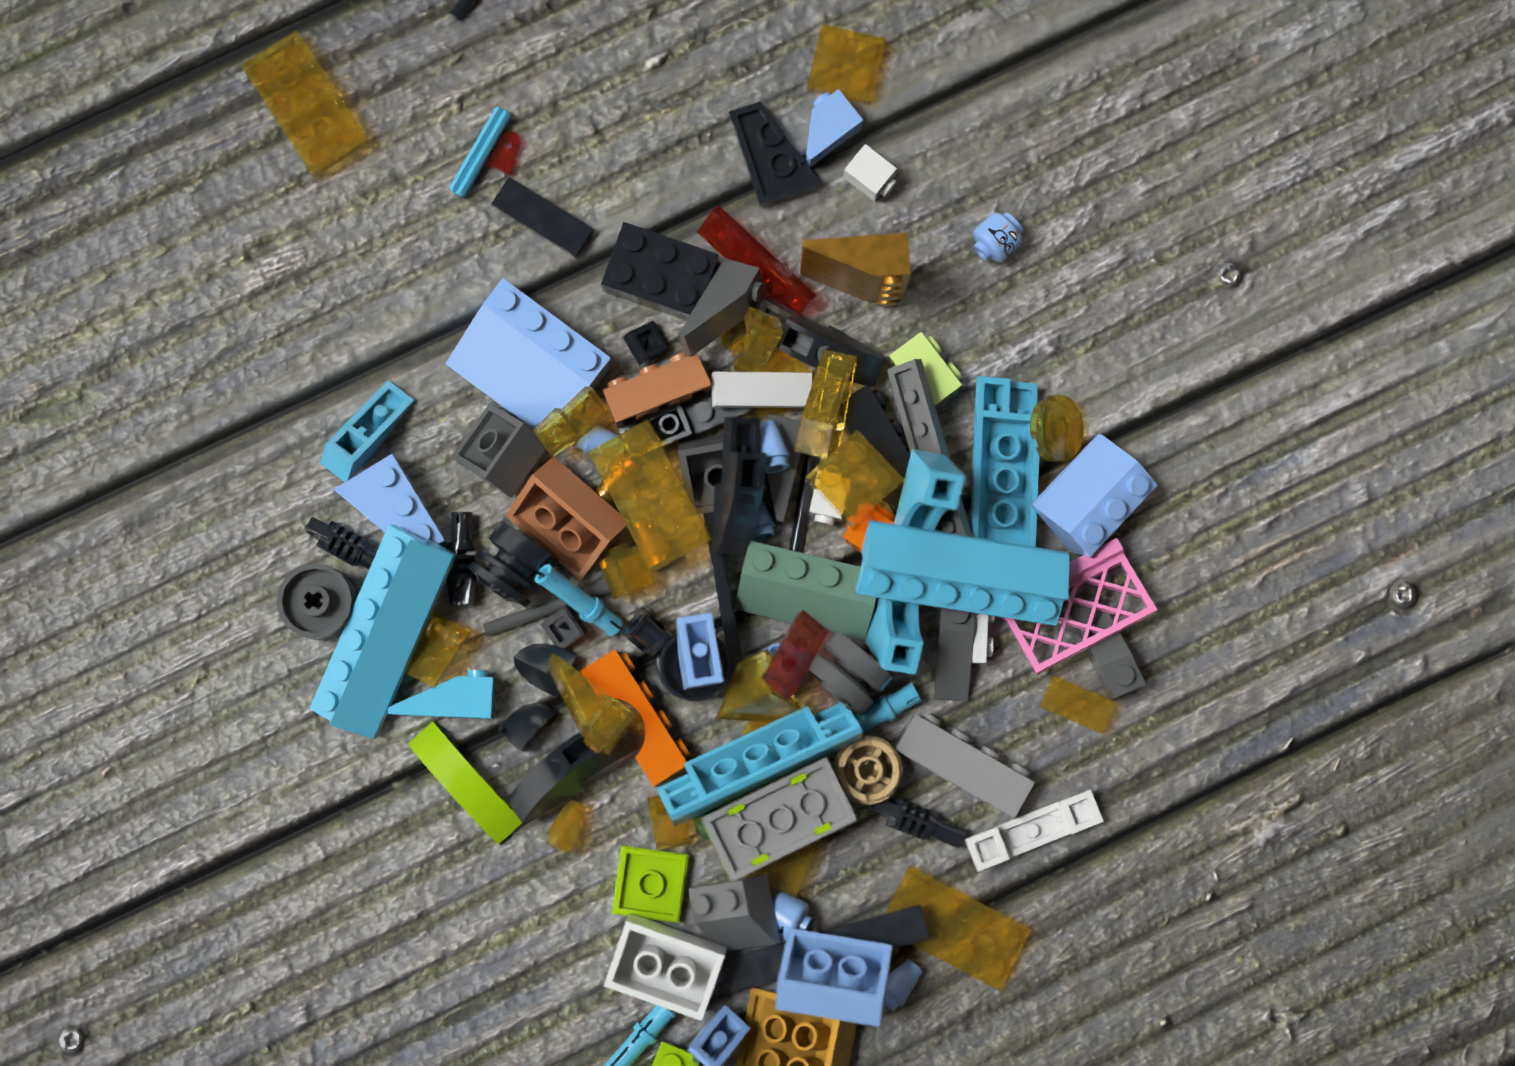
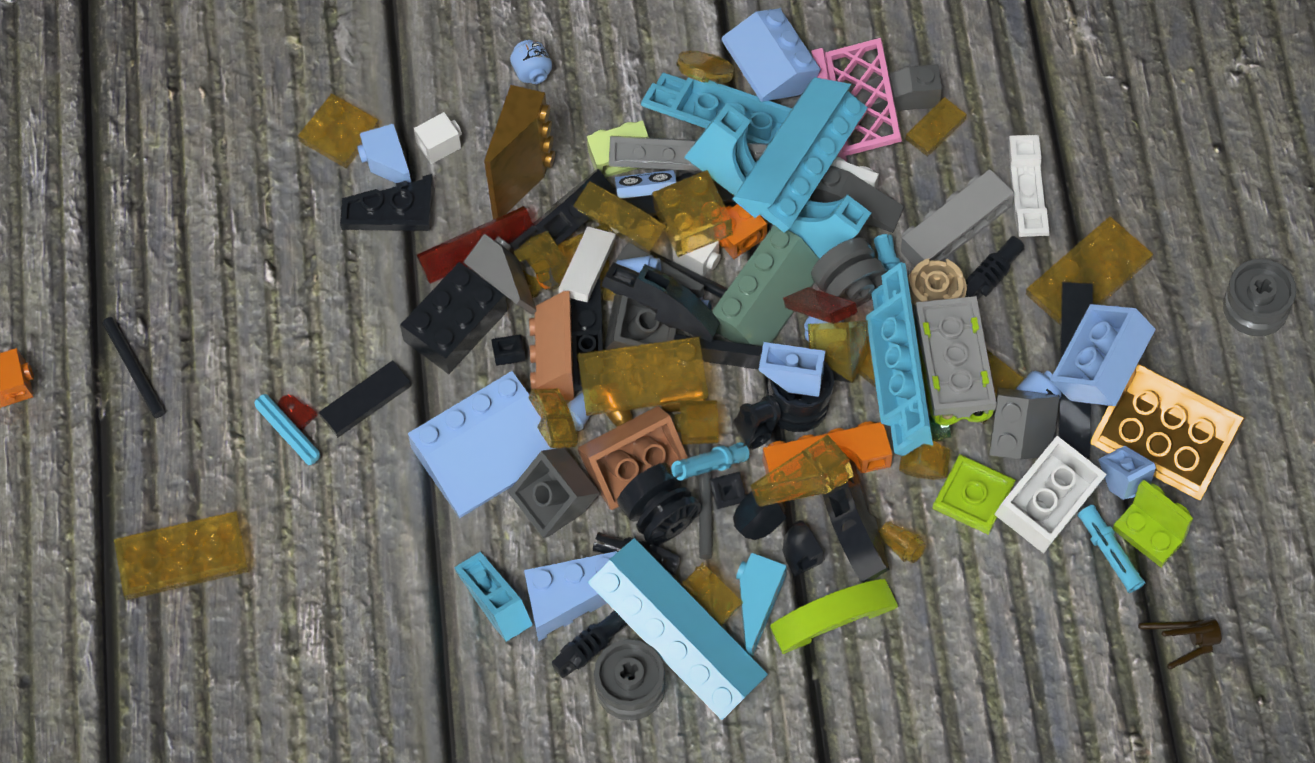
camera: 65 degrees left, 20 degrees down
none -> light blue tile [615,170,677,199]

